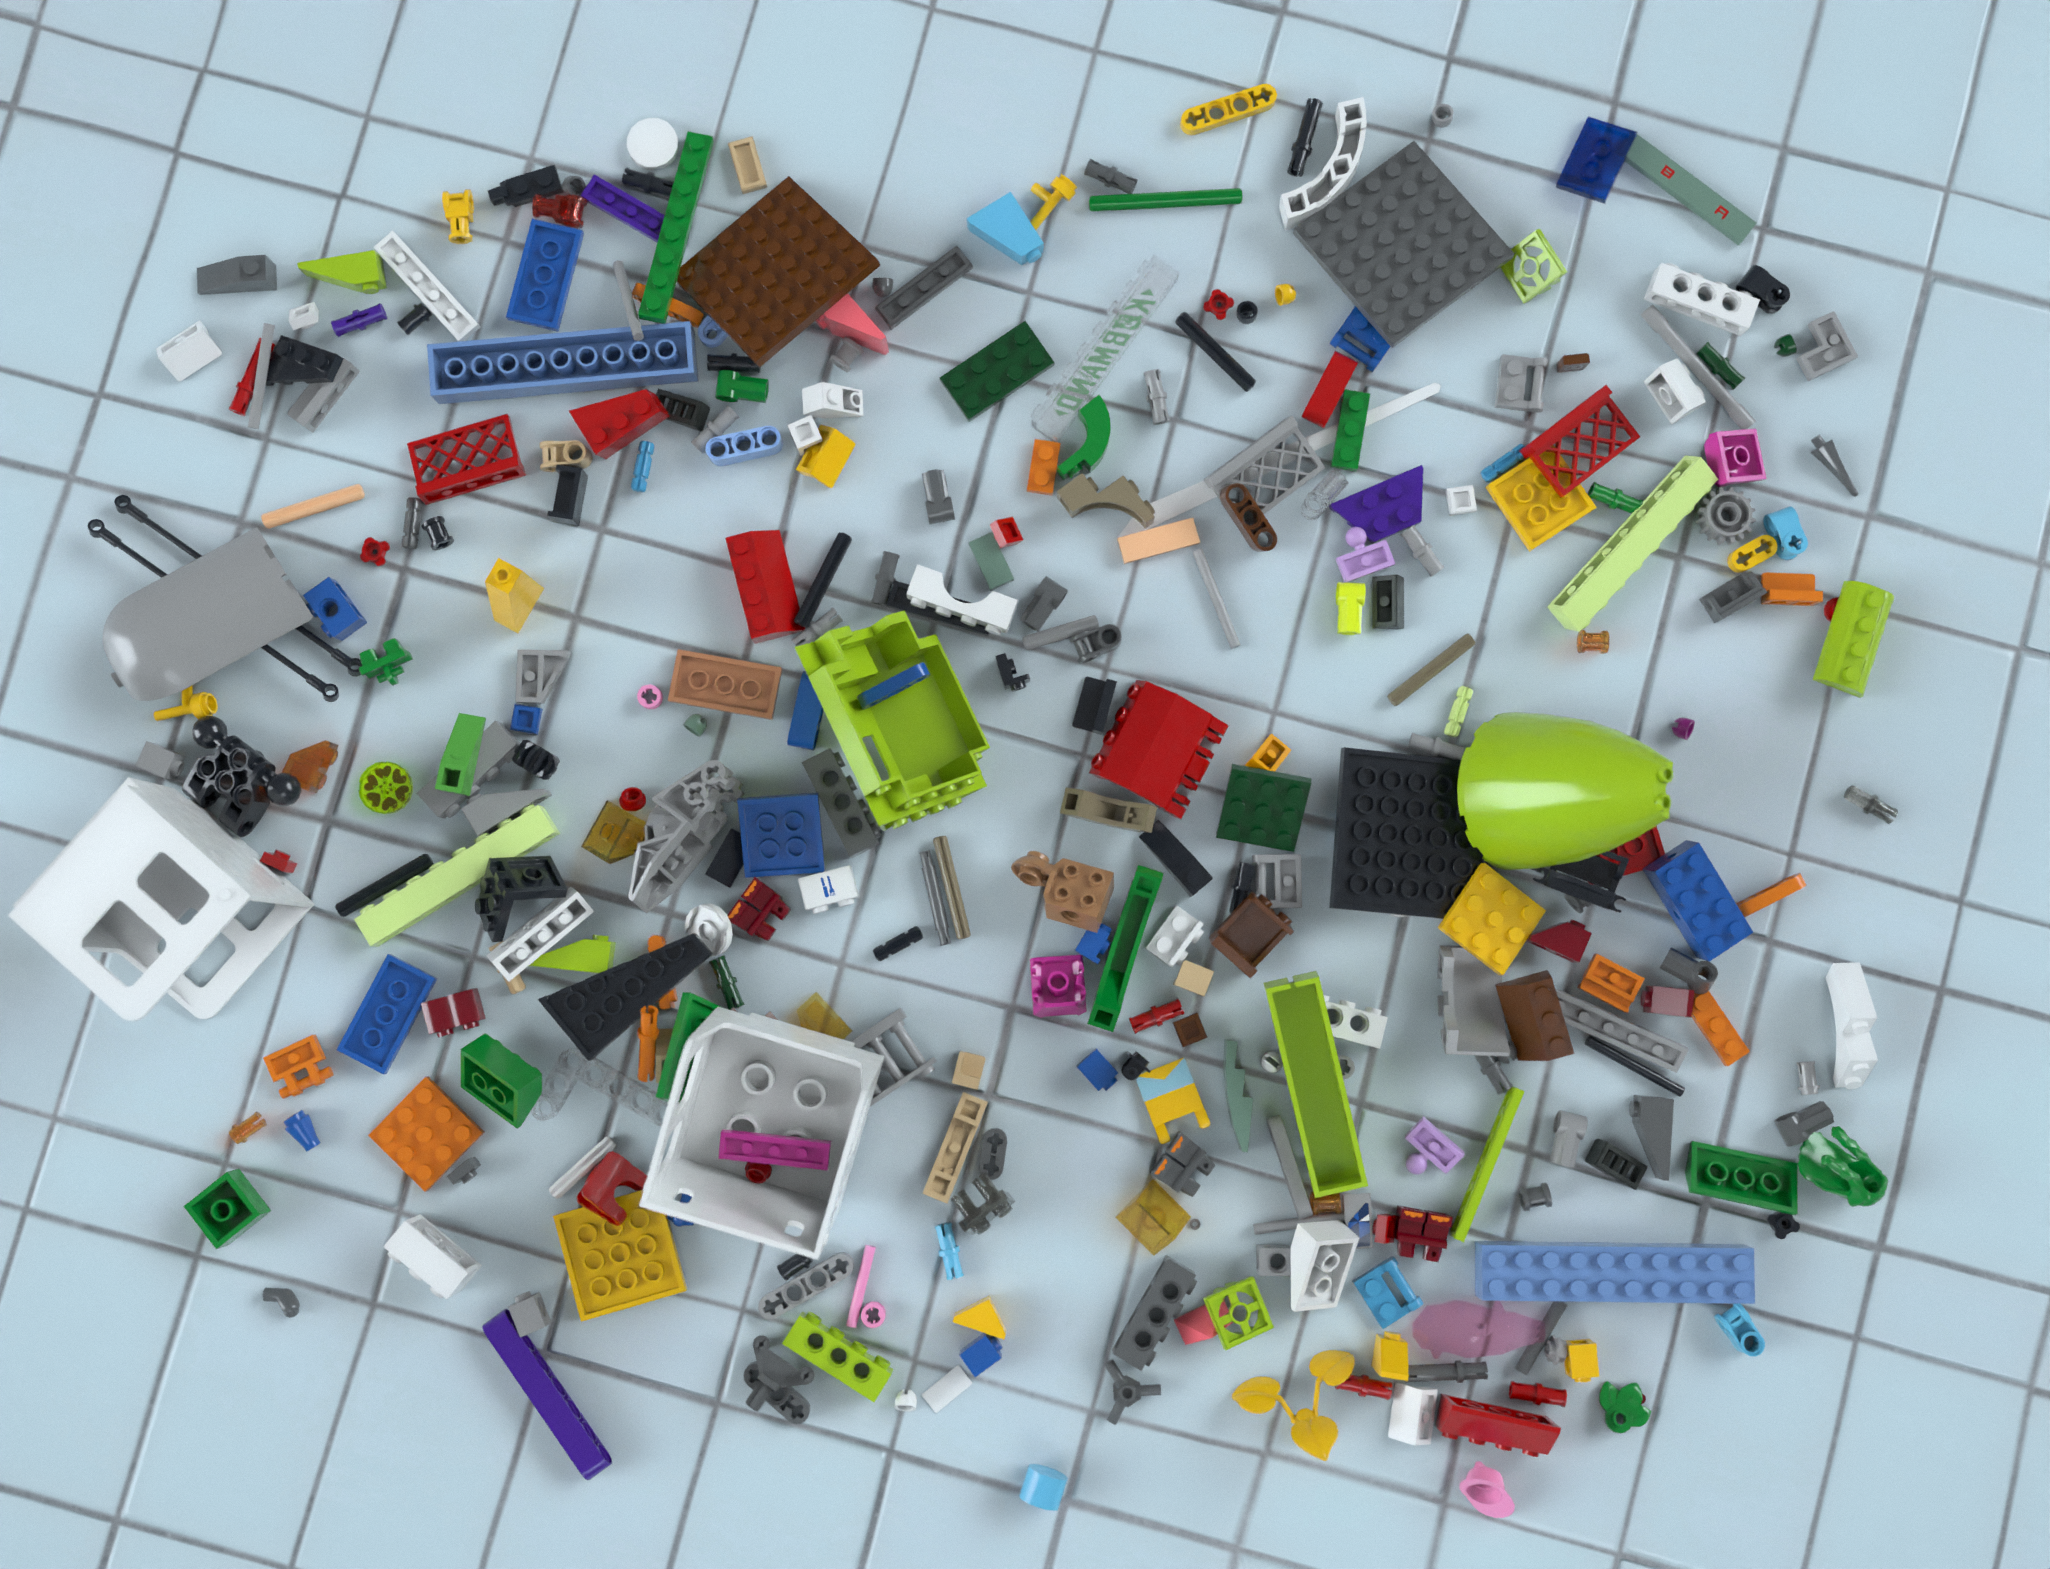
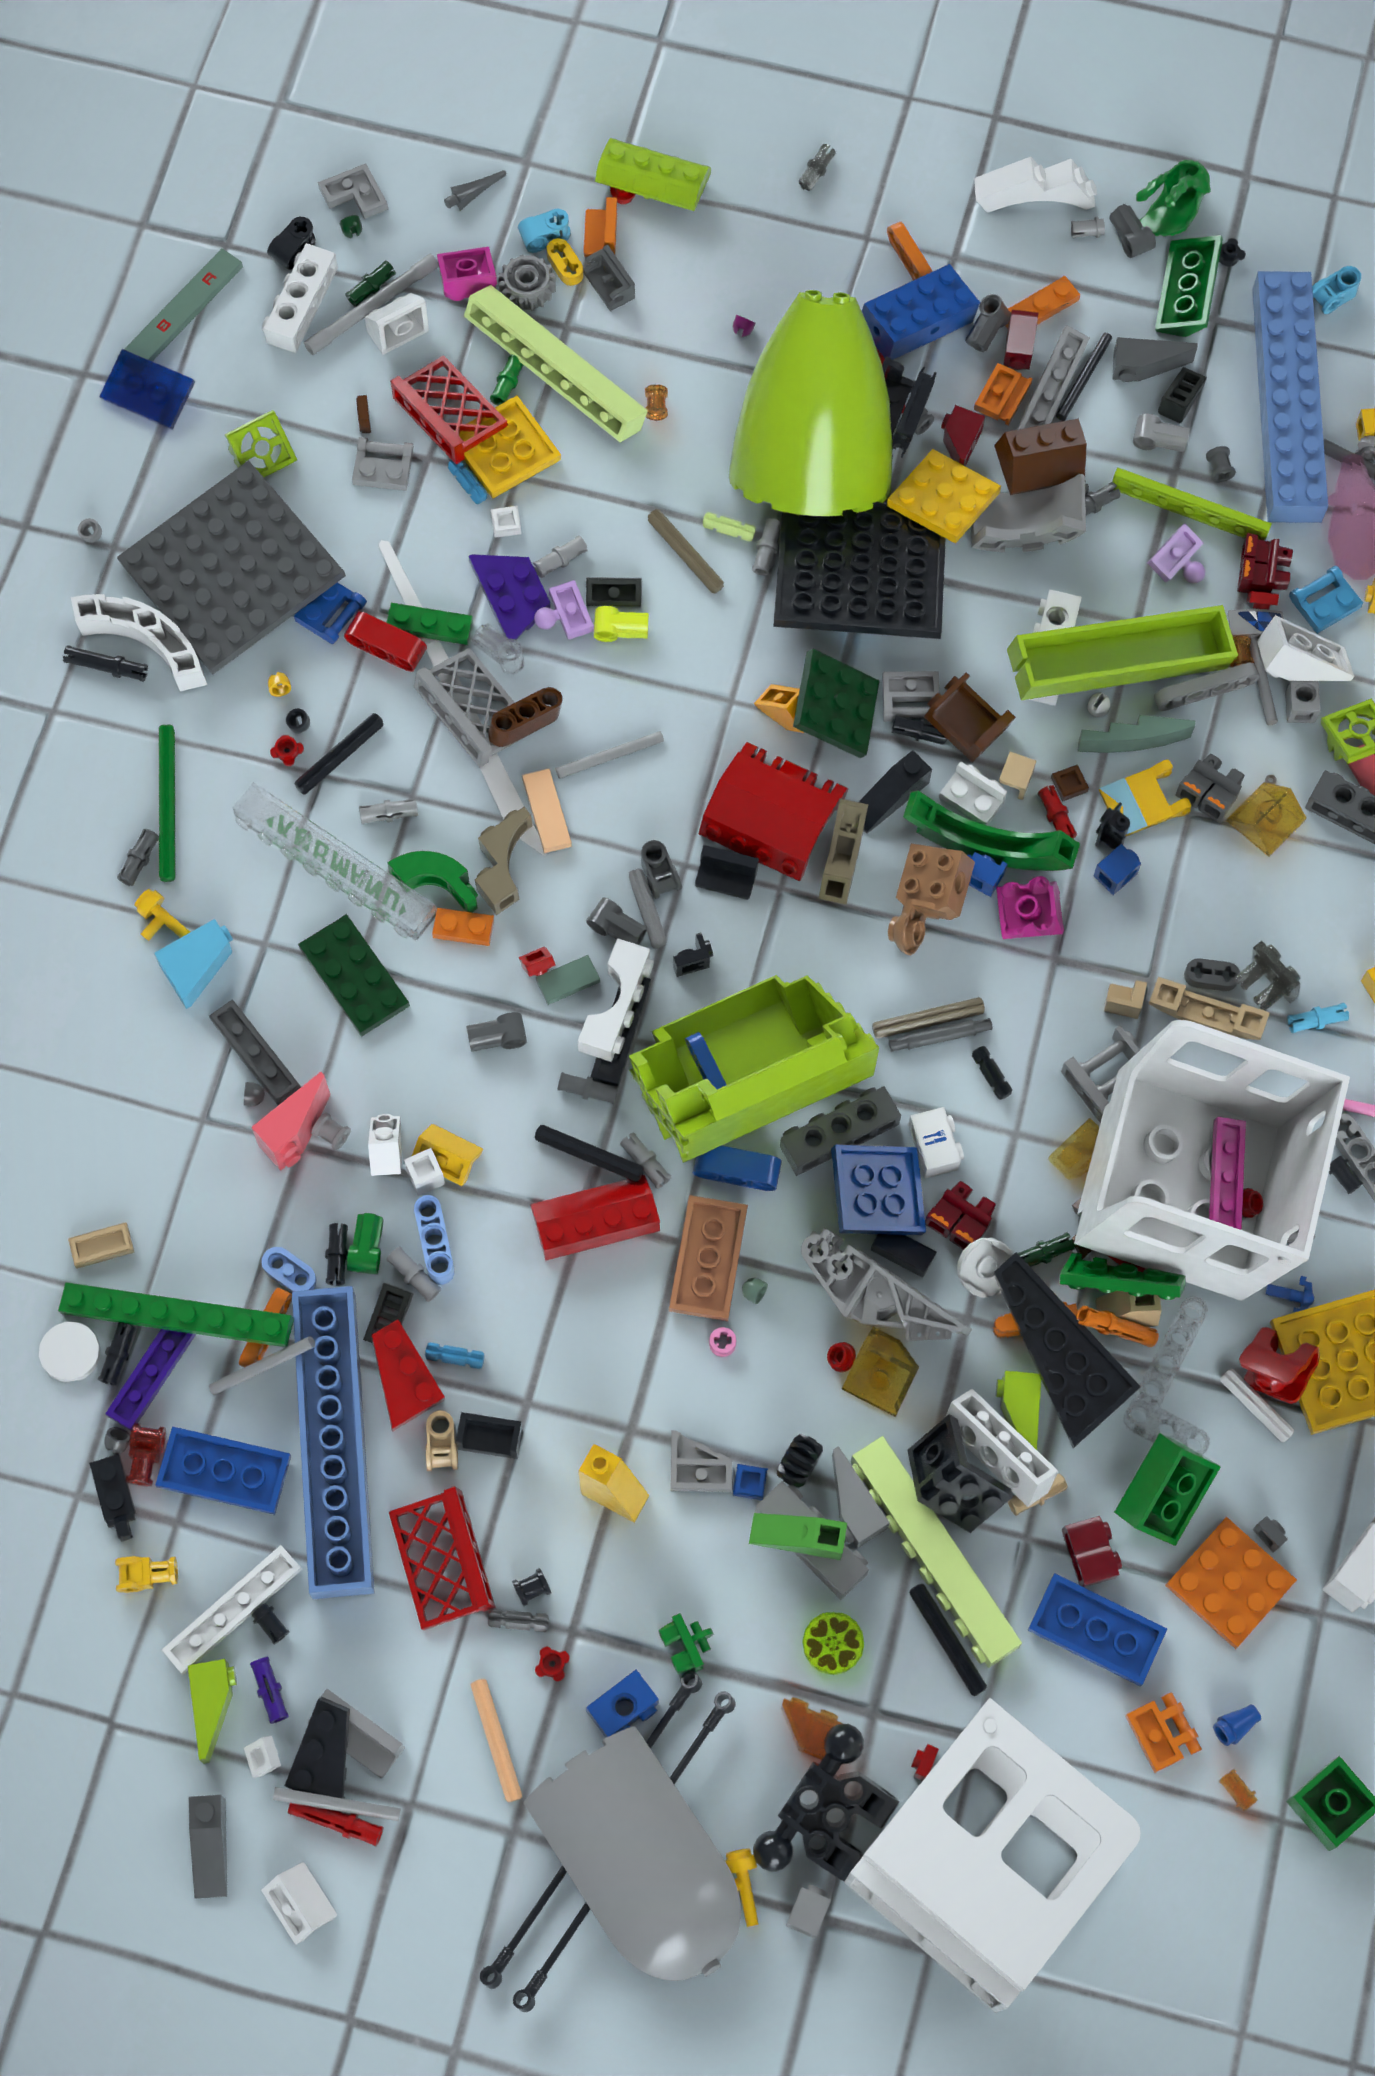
camera: 90 degrees left, 15 degrees down
reddish brown plate [676,176,880,368] -> none
yellow beam [1180,84,1277,135] -> none

